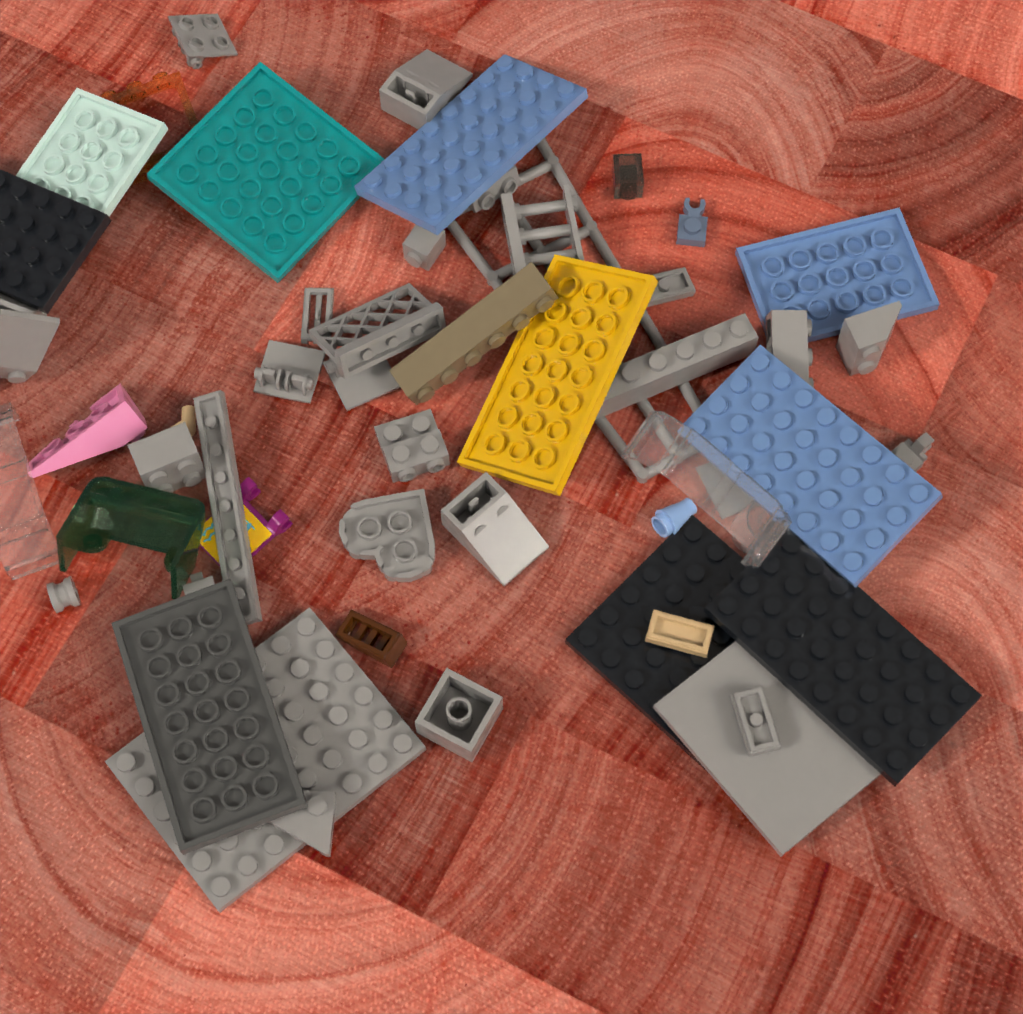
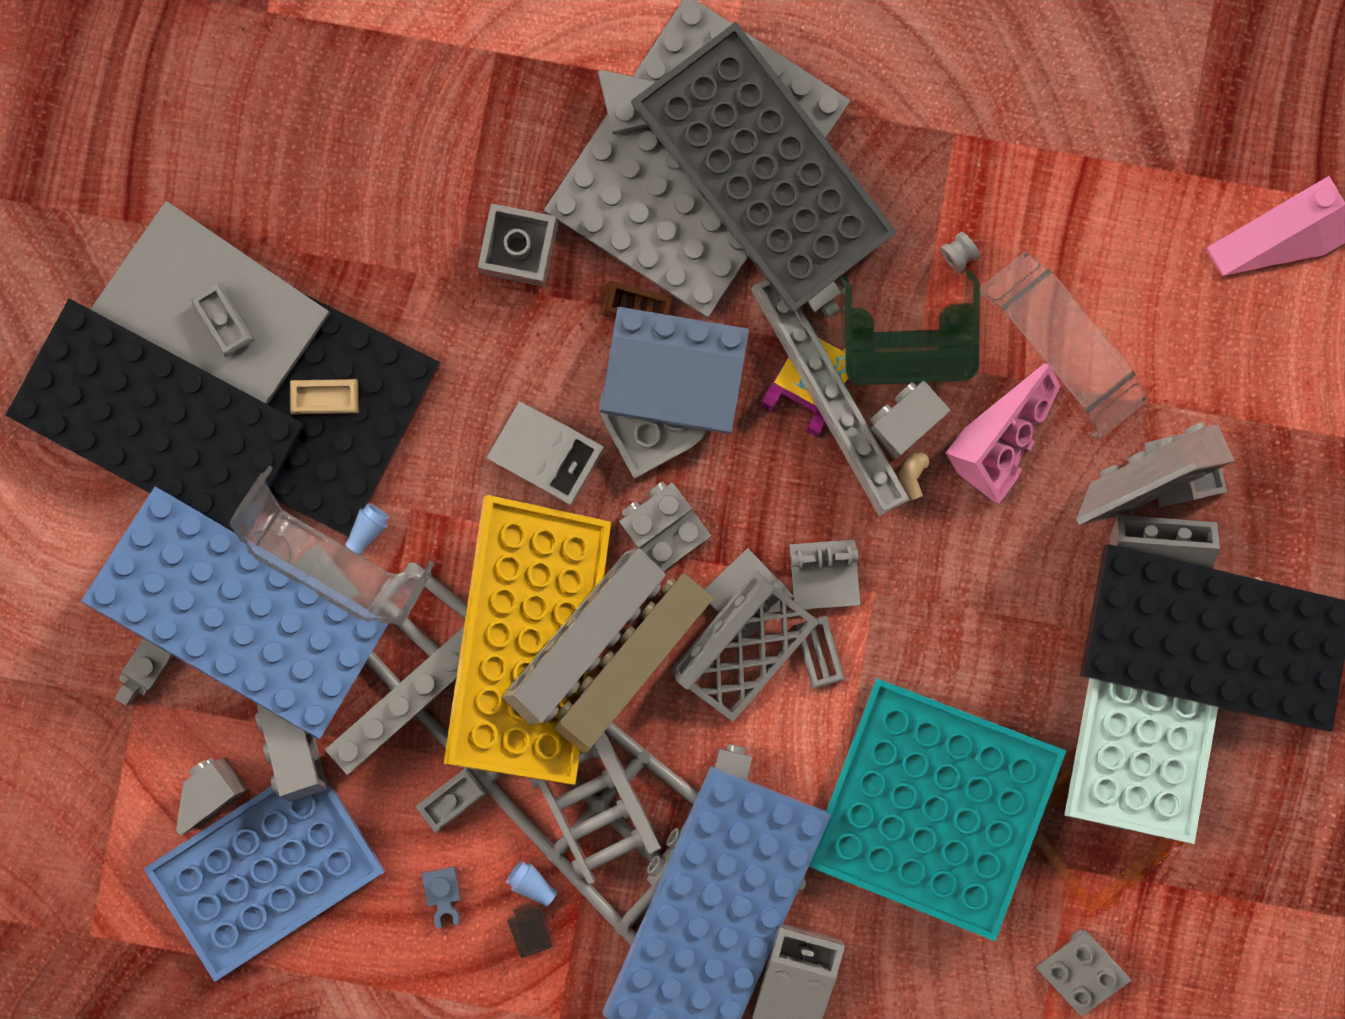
camera: 160 degrees right, 20 degrees up
none -> light grey brick [501,547,666,725]
none -> light blue cone [506,861,557,907]
none -> sand blue slope [600,307,749,435]

